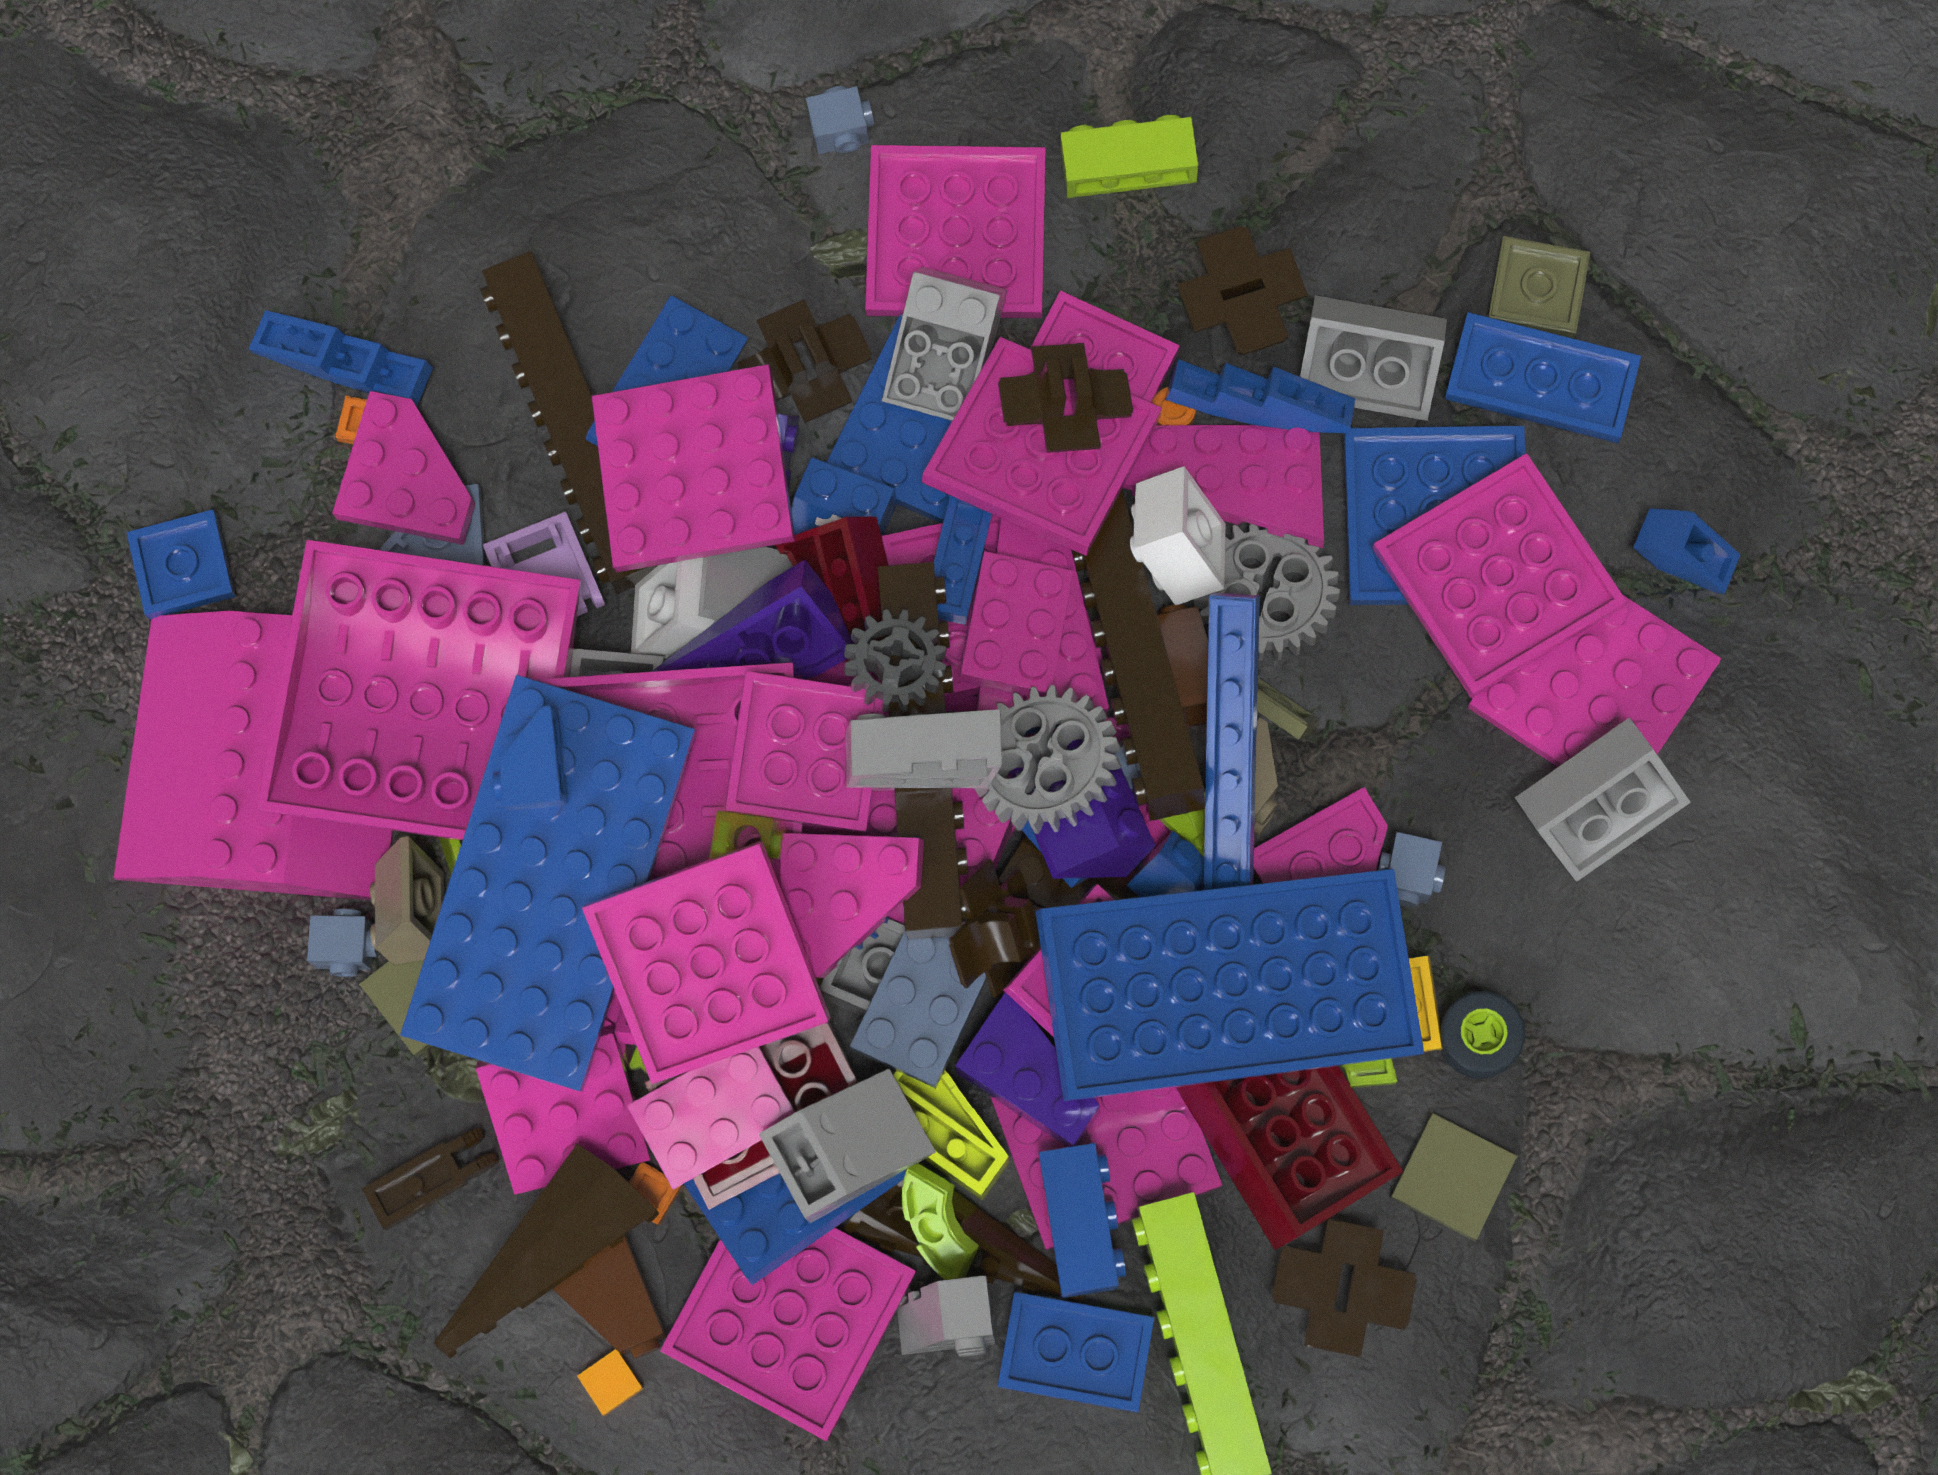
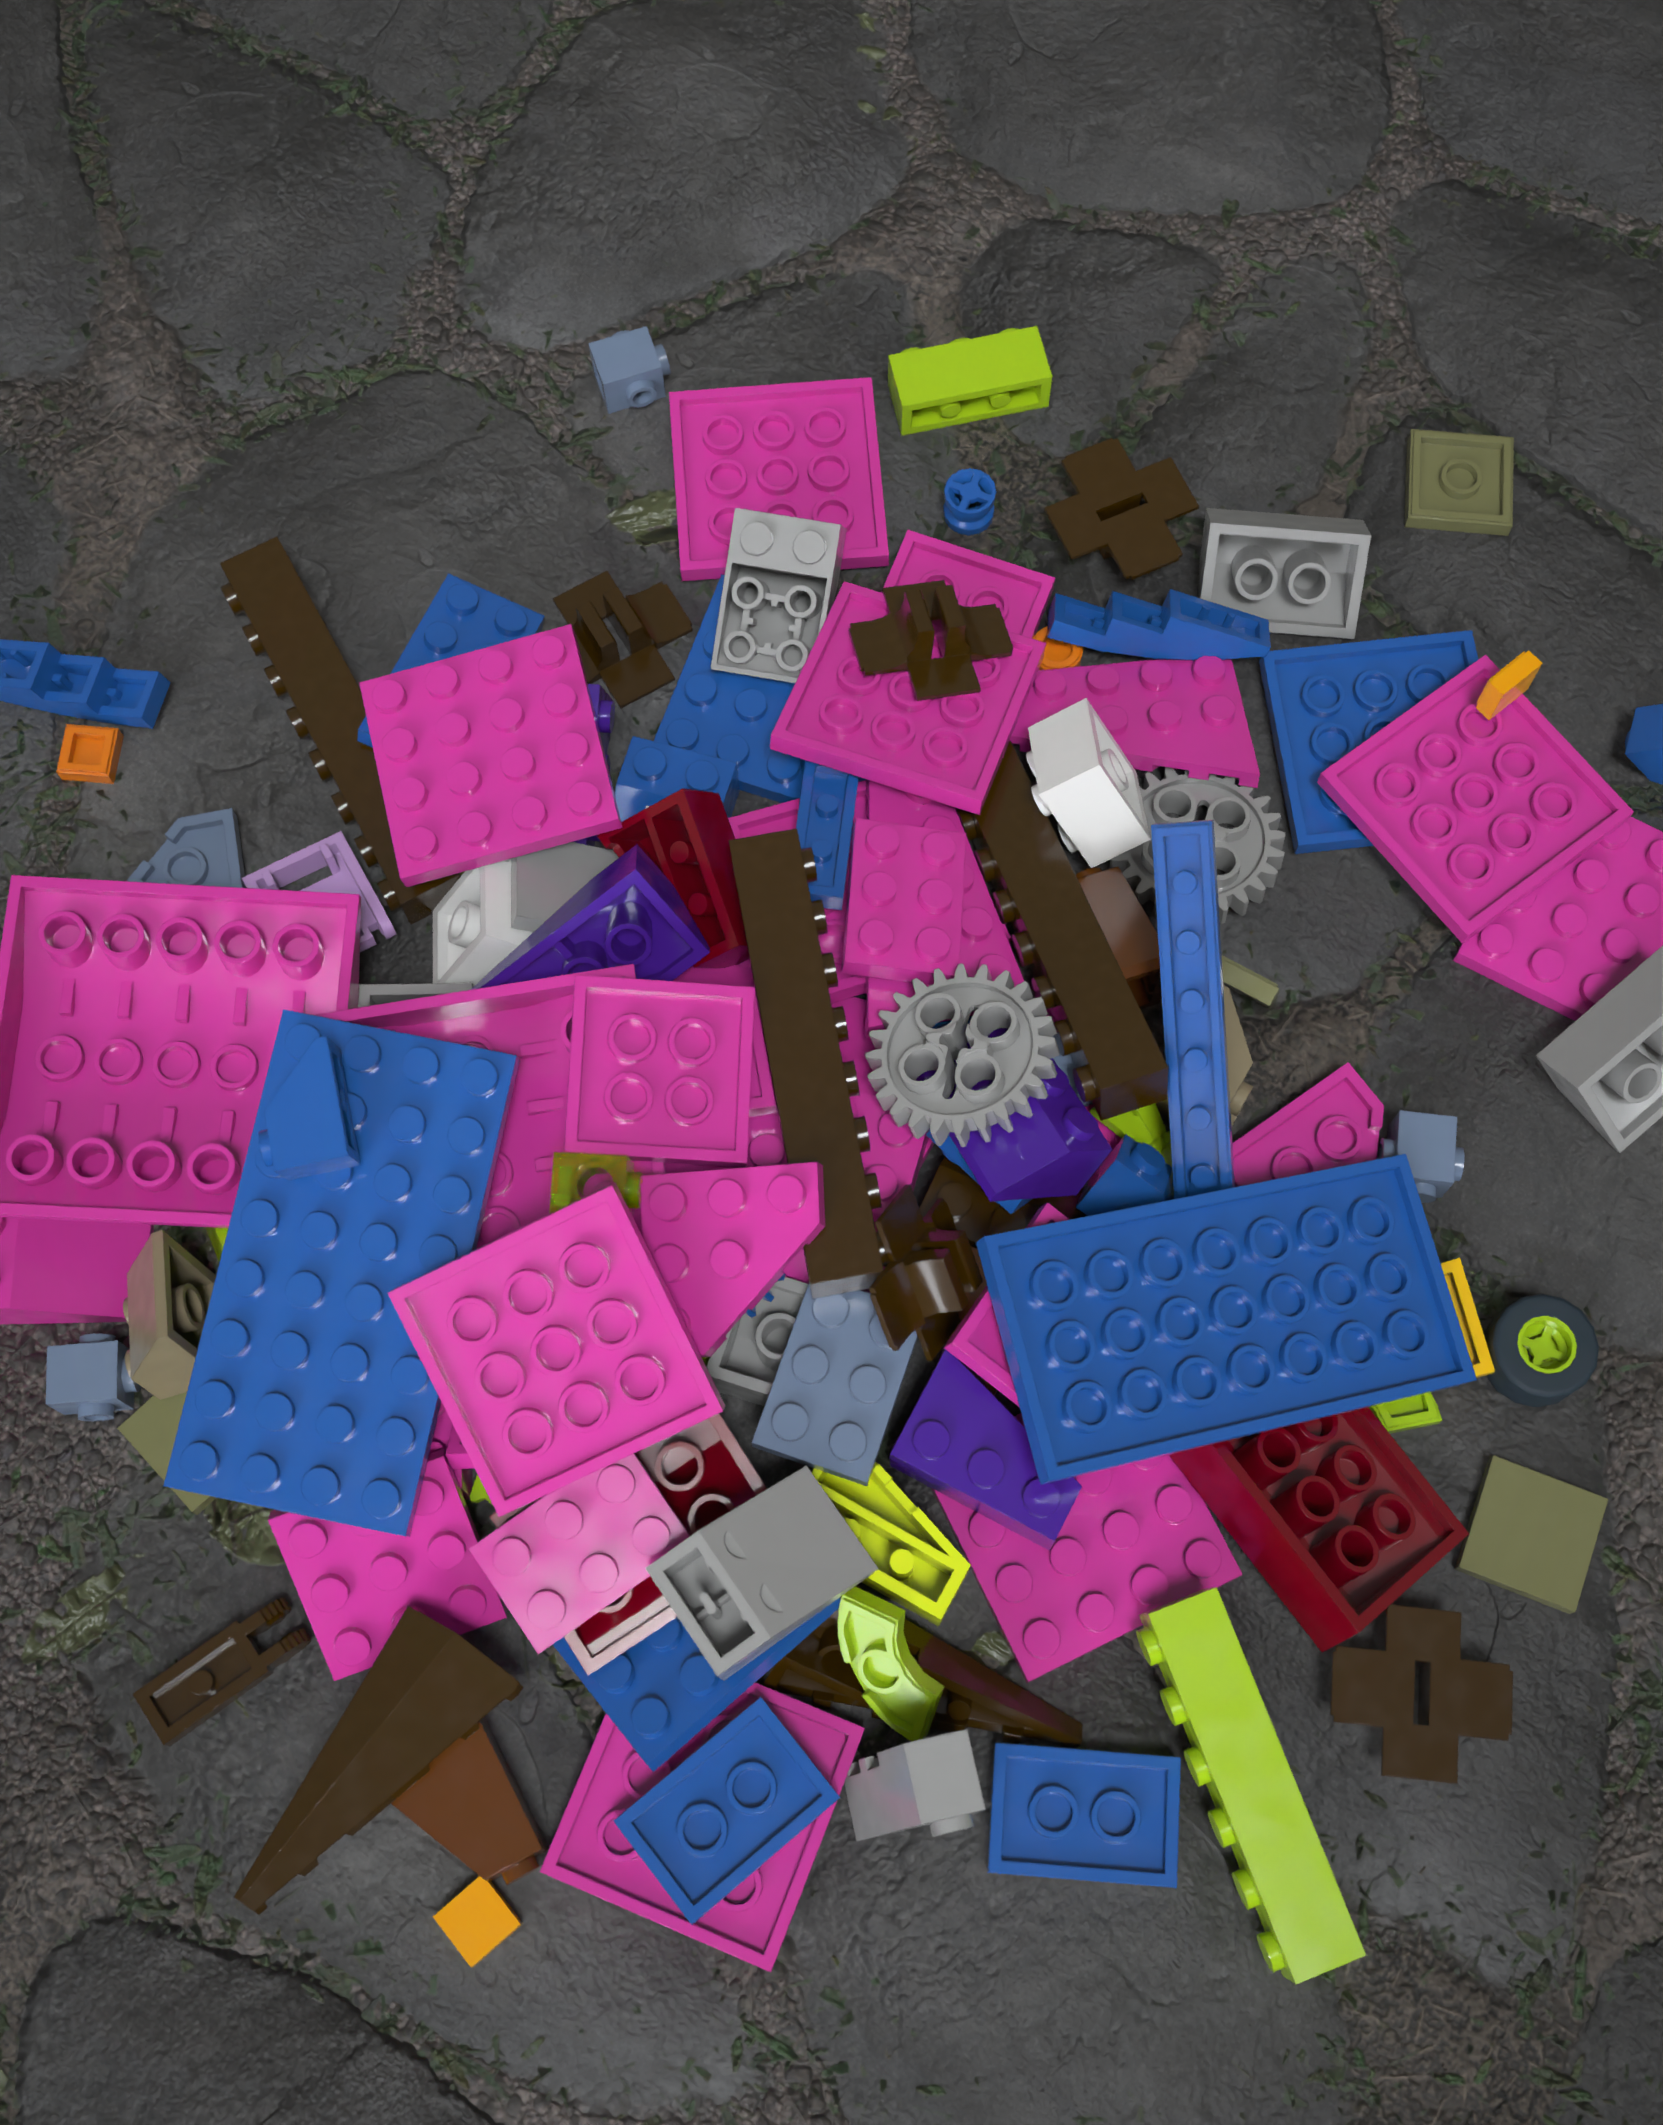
camera: 10 degrees left, 5 degrees down
dark pink plate [332,391,475,545] -> none
orange tile [629,1162,683,1226] -> none
dark grey gear [844,609,946,712] -> none
light grey wedge [845,709,1002,788] -> none
blue brick [1039,1143,1126,1298] -> none
blue plate [1445,312,1641,443] -> none
none -> blue plate [614,1697,840,1925]
none -> blue wheel [943,468,996,536]
none -> light orange tile [1475,650,1543,720]

